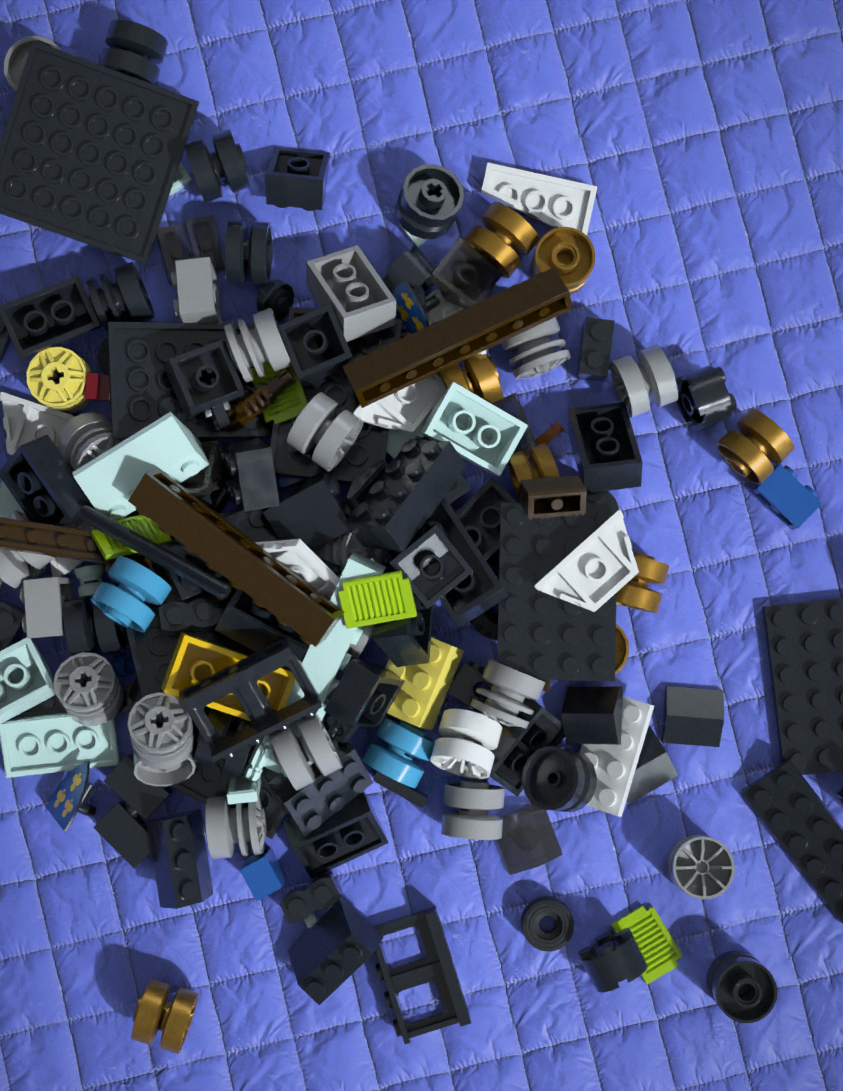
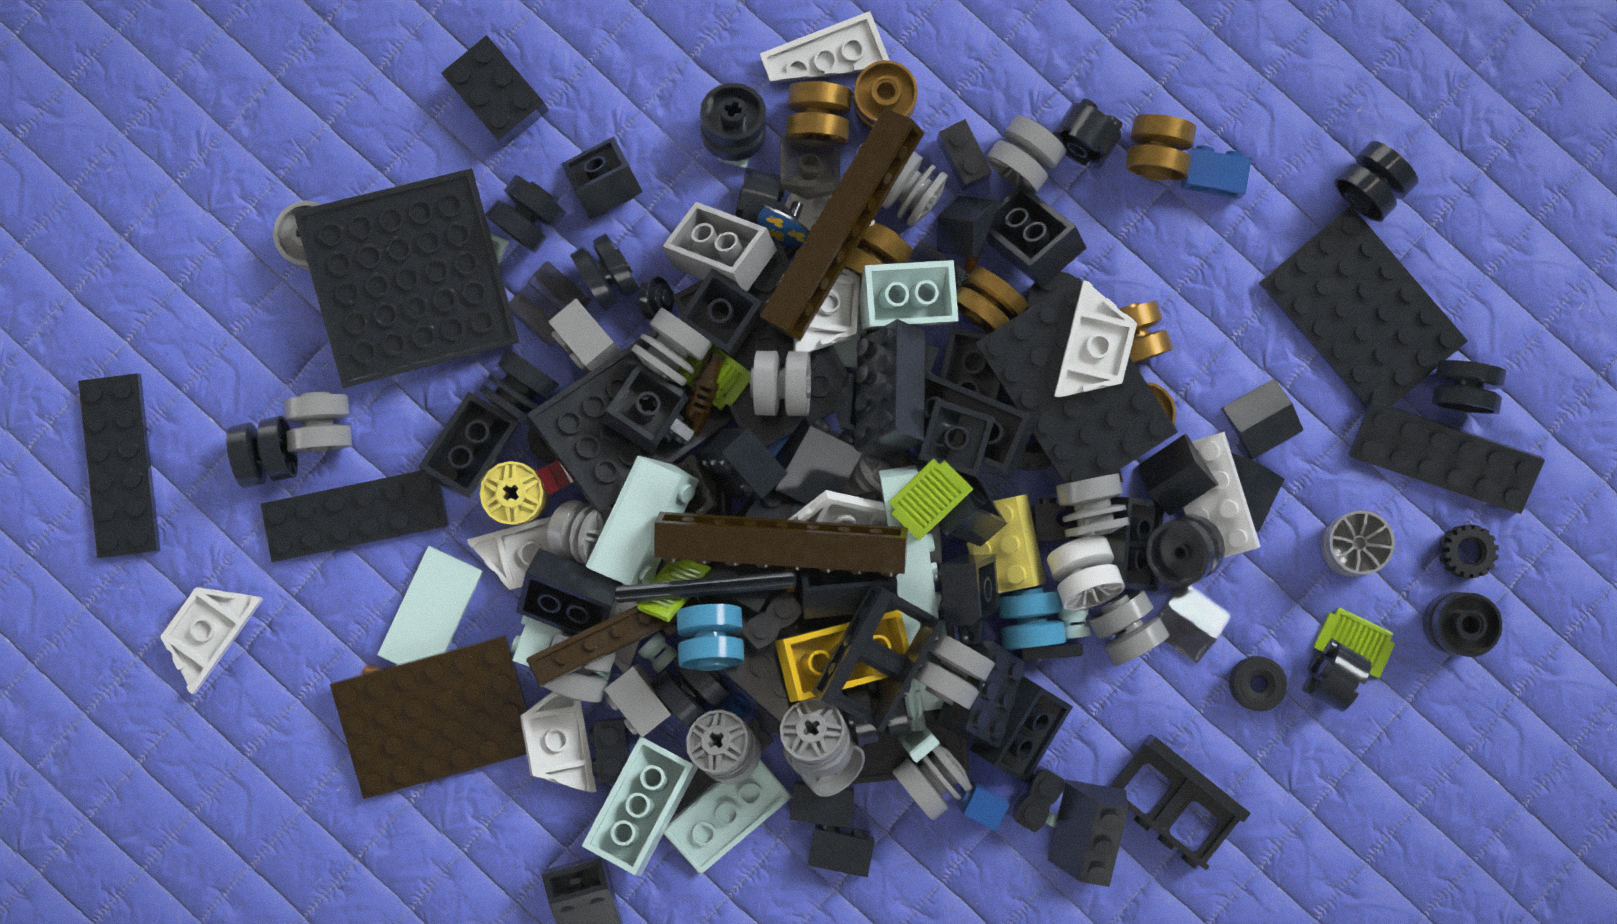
camera: 30 degrees left, 0 degrees up
shield [46,761,97,832] -> none
black wheel [98,20,168,85] -> none
black slope [147,809,214,909] -> none
dark brown brick [520,475,587,520] -> none
none -> black brick [441,35,549,148]
none -> black slope [937,196,1000,258]
none -> light aqua wheel [1058,608,1091,639]
none -> black tyre [1438,525,1499,578]

